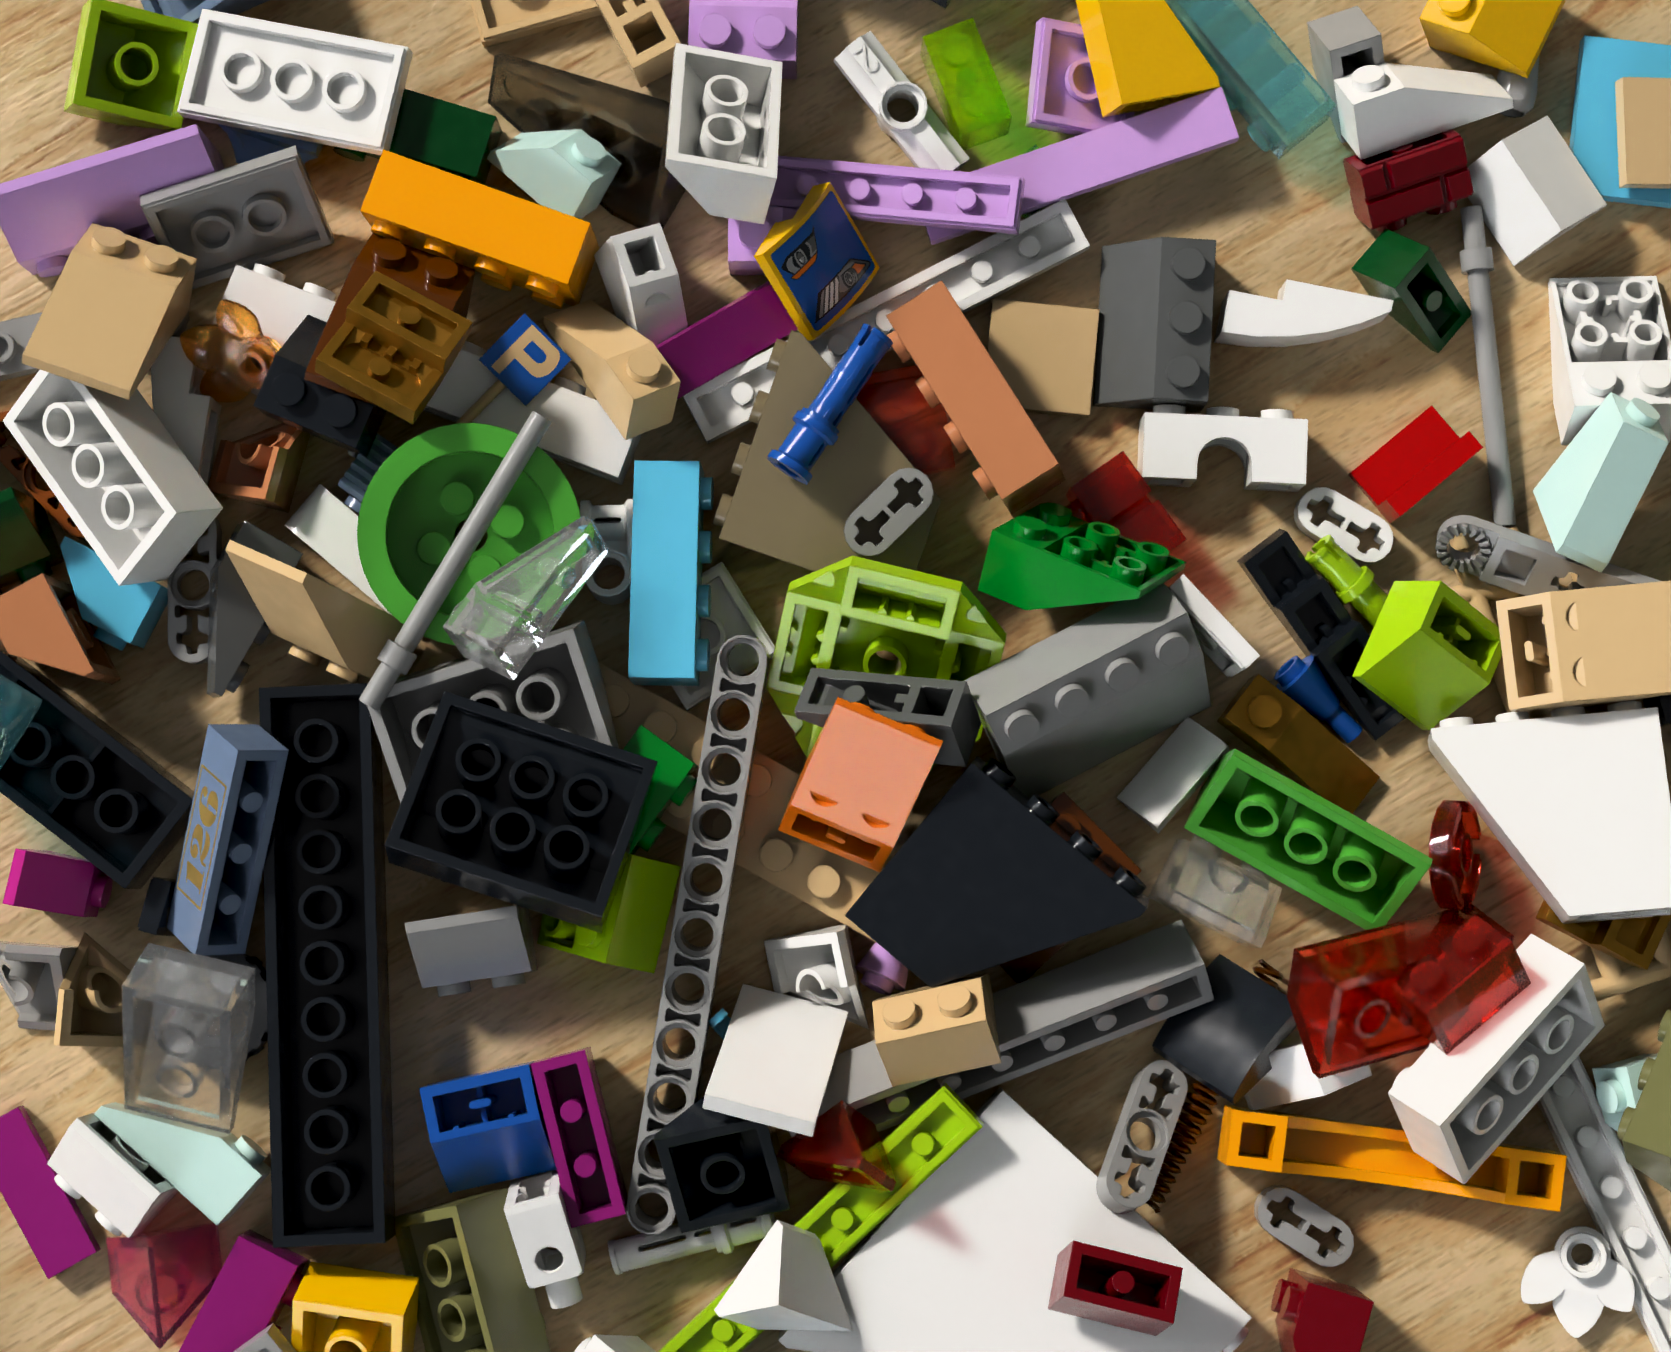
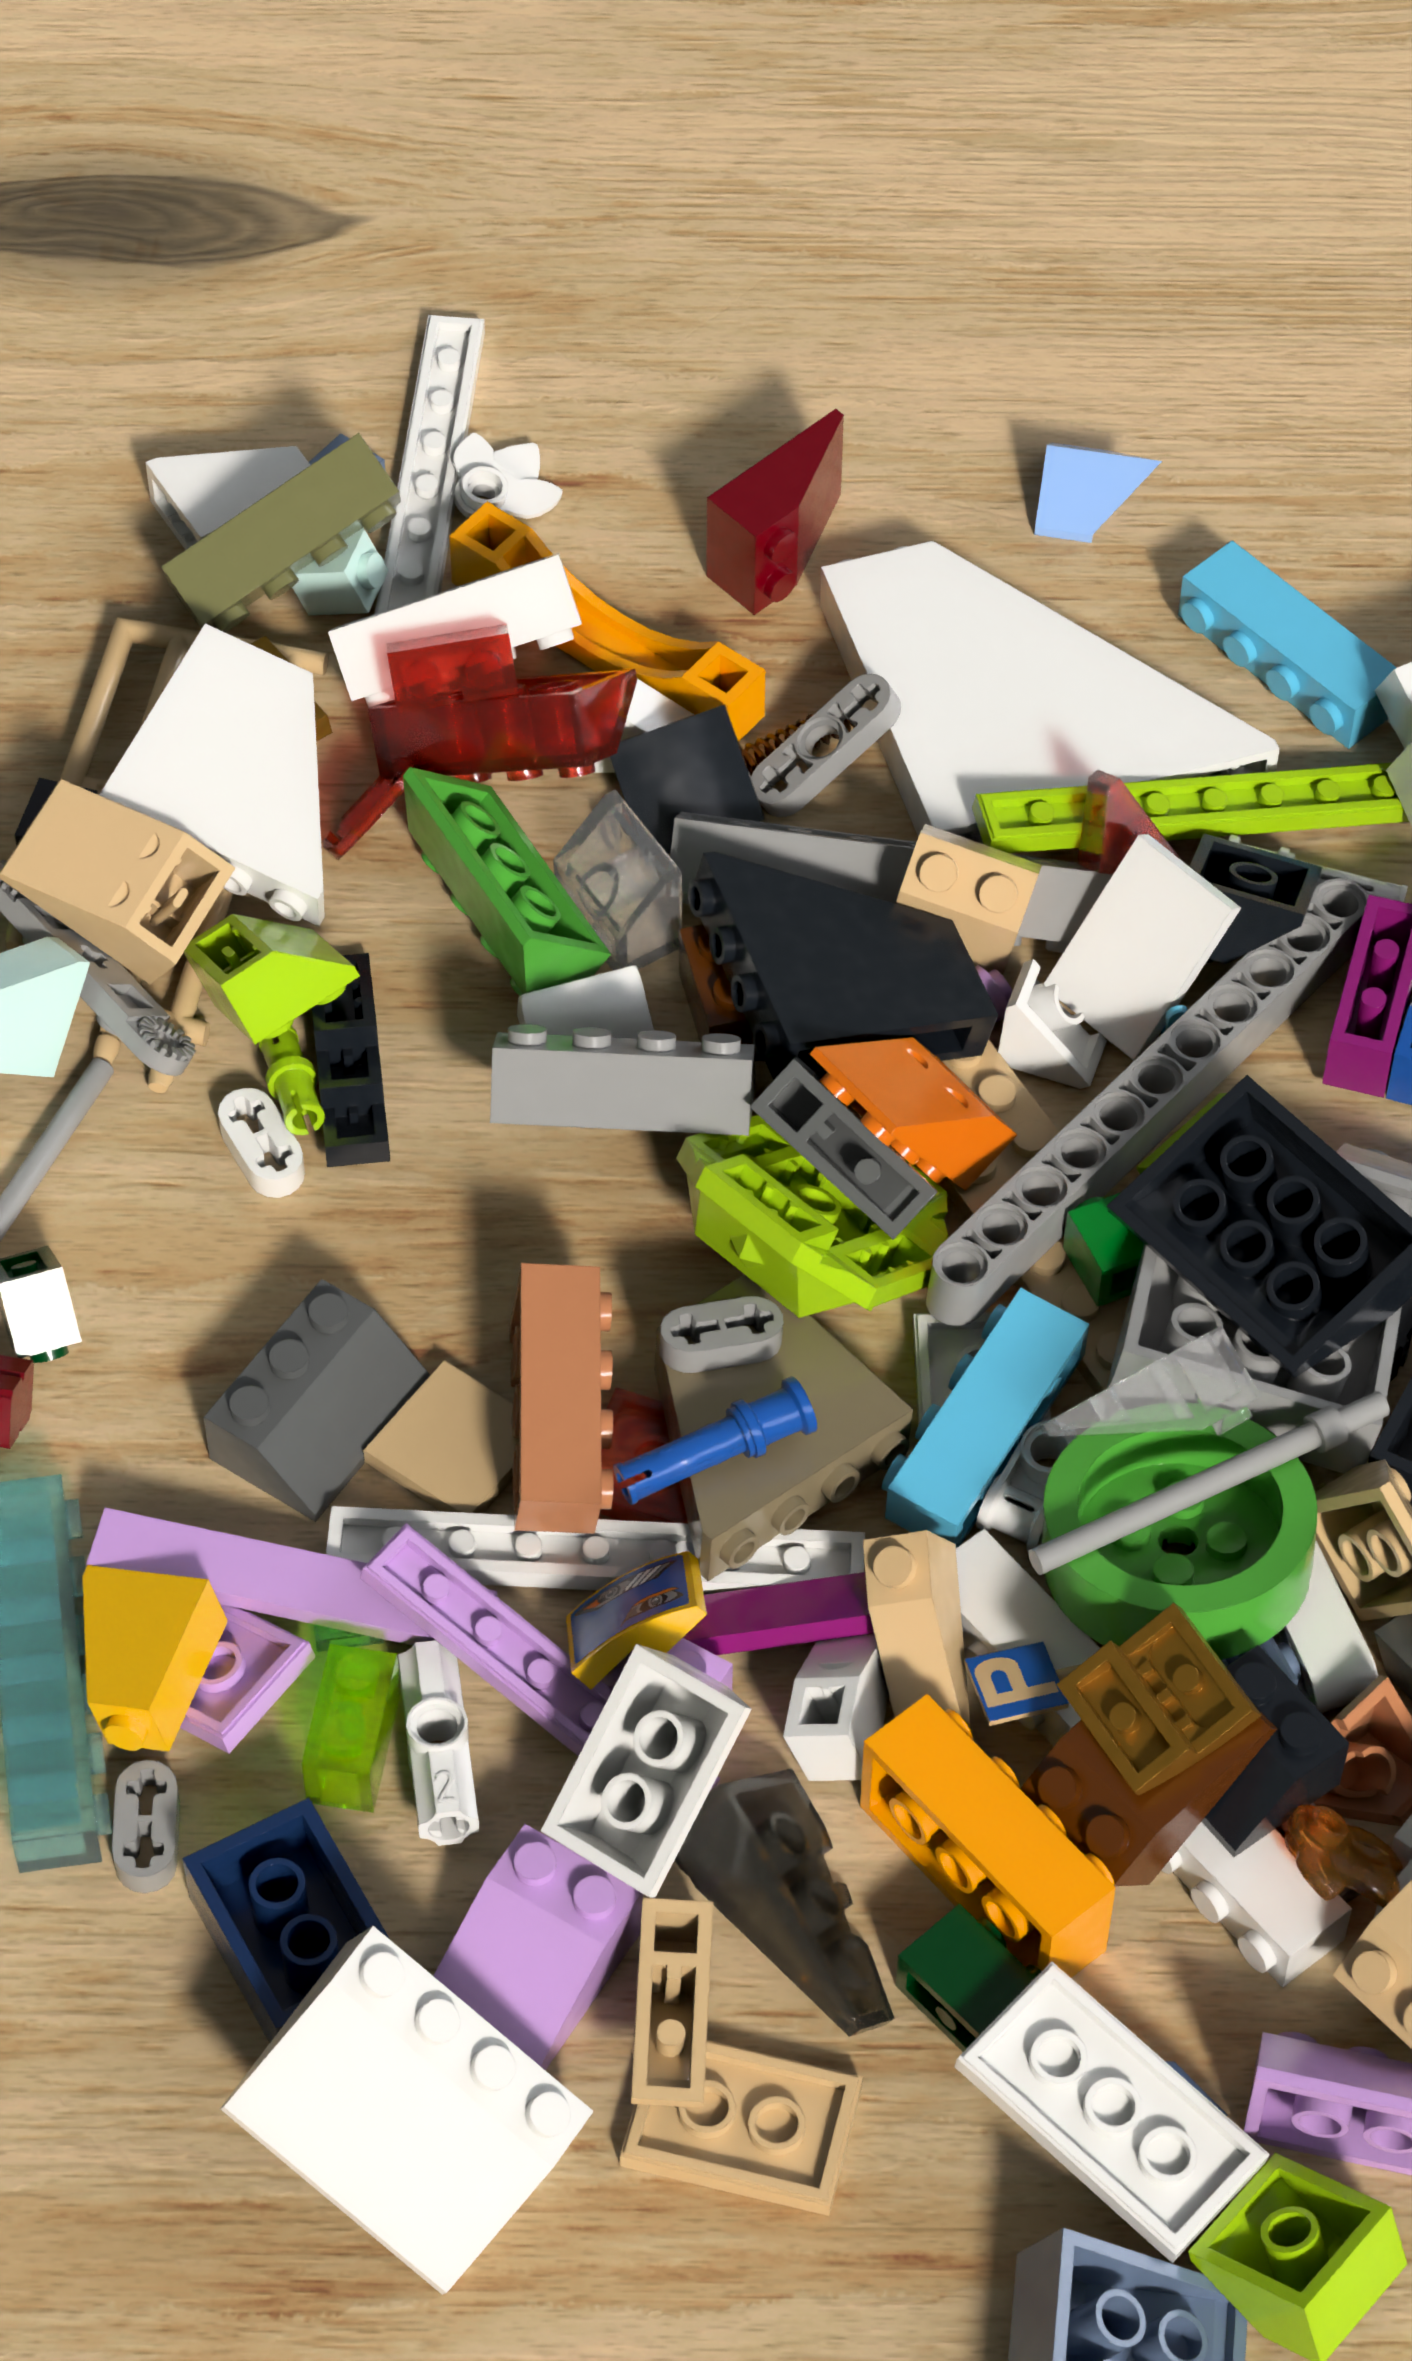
camera: 150 degrees left, 30 degrees down
light grey tile [140,145,334,289] -> none
light aqua slope [487,129,622,219] -> none
white slope [714,1220,853,1331] -> none
green slope [978,502,1186,610] -> none
dark red brick [1048,1240,1183,1336] -> none
clear red piece [1065,451,1187,554] -> none
white arch [1137,404,1308,492] -> none
white tile [1168,574,1260,677] -> none
white slope [1214,279,1394,347] -> none
pearl gold slope [1217,674,1380,814] -> none
light grey beam [1254,1185,1354,1267] -> none
blue cone [1274,655,1363,743] -> none
red panel [1348,405,1483,523] -> none

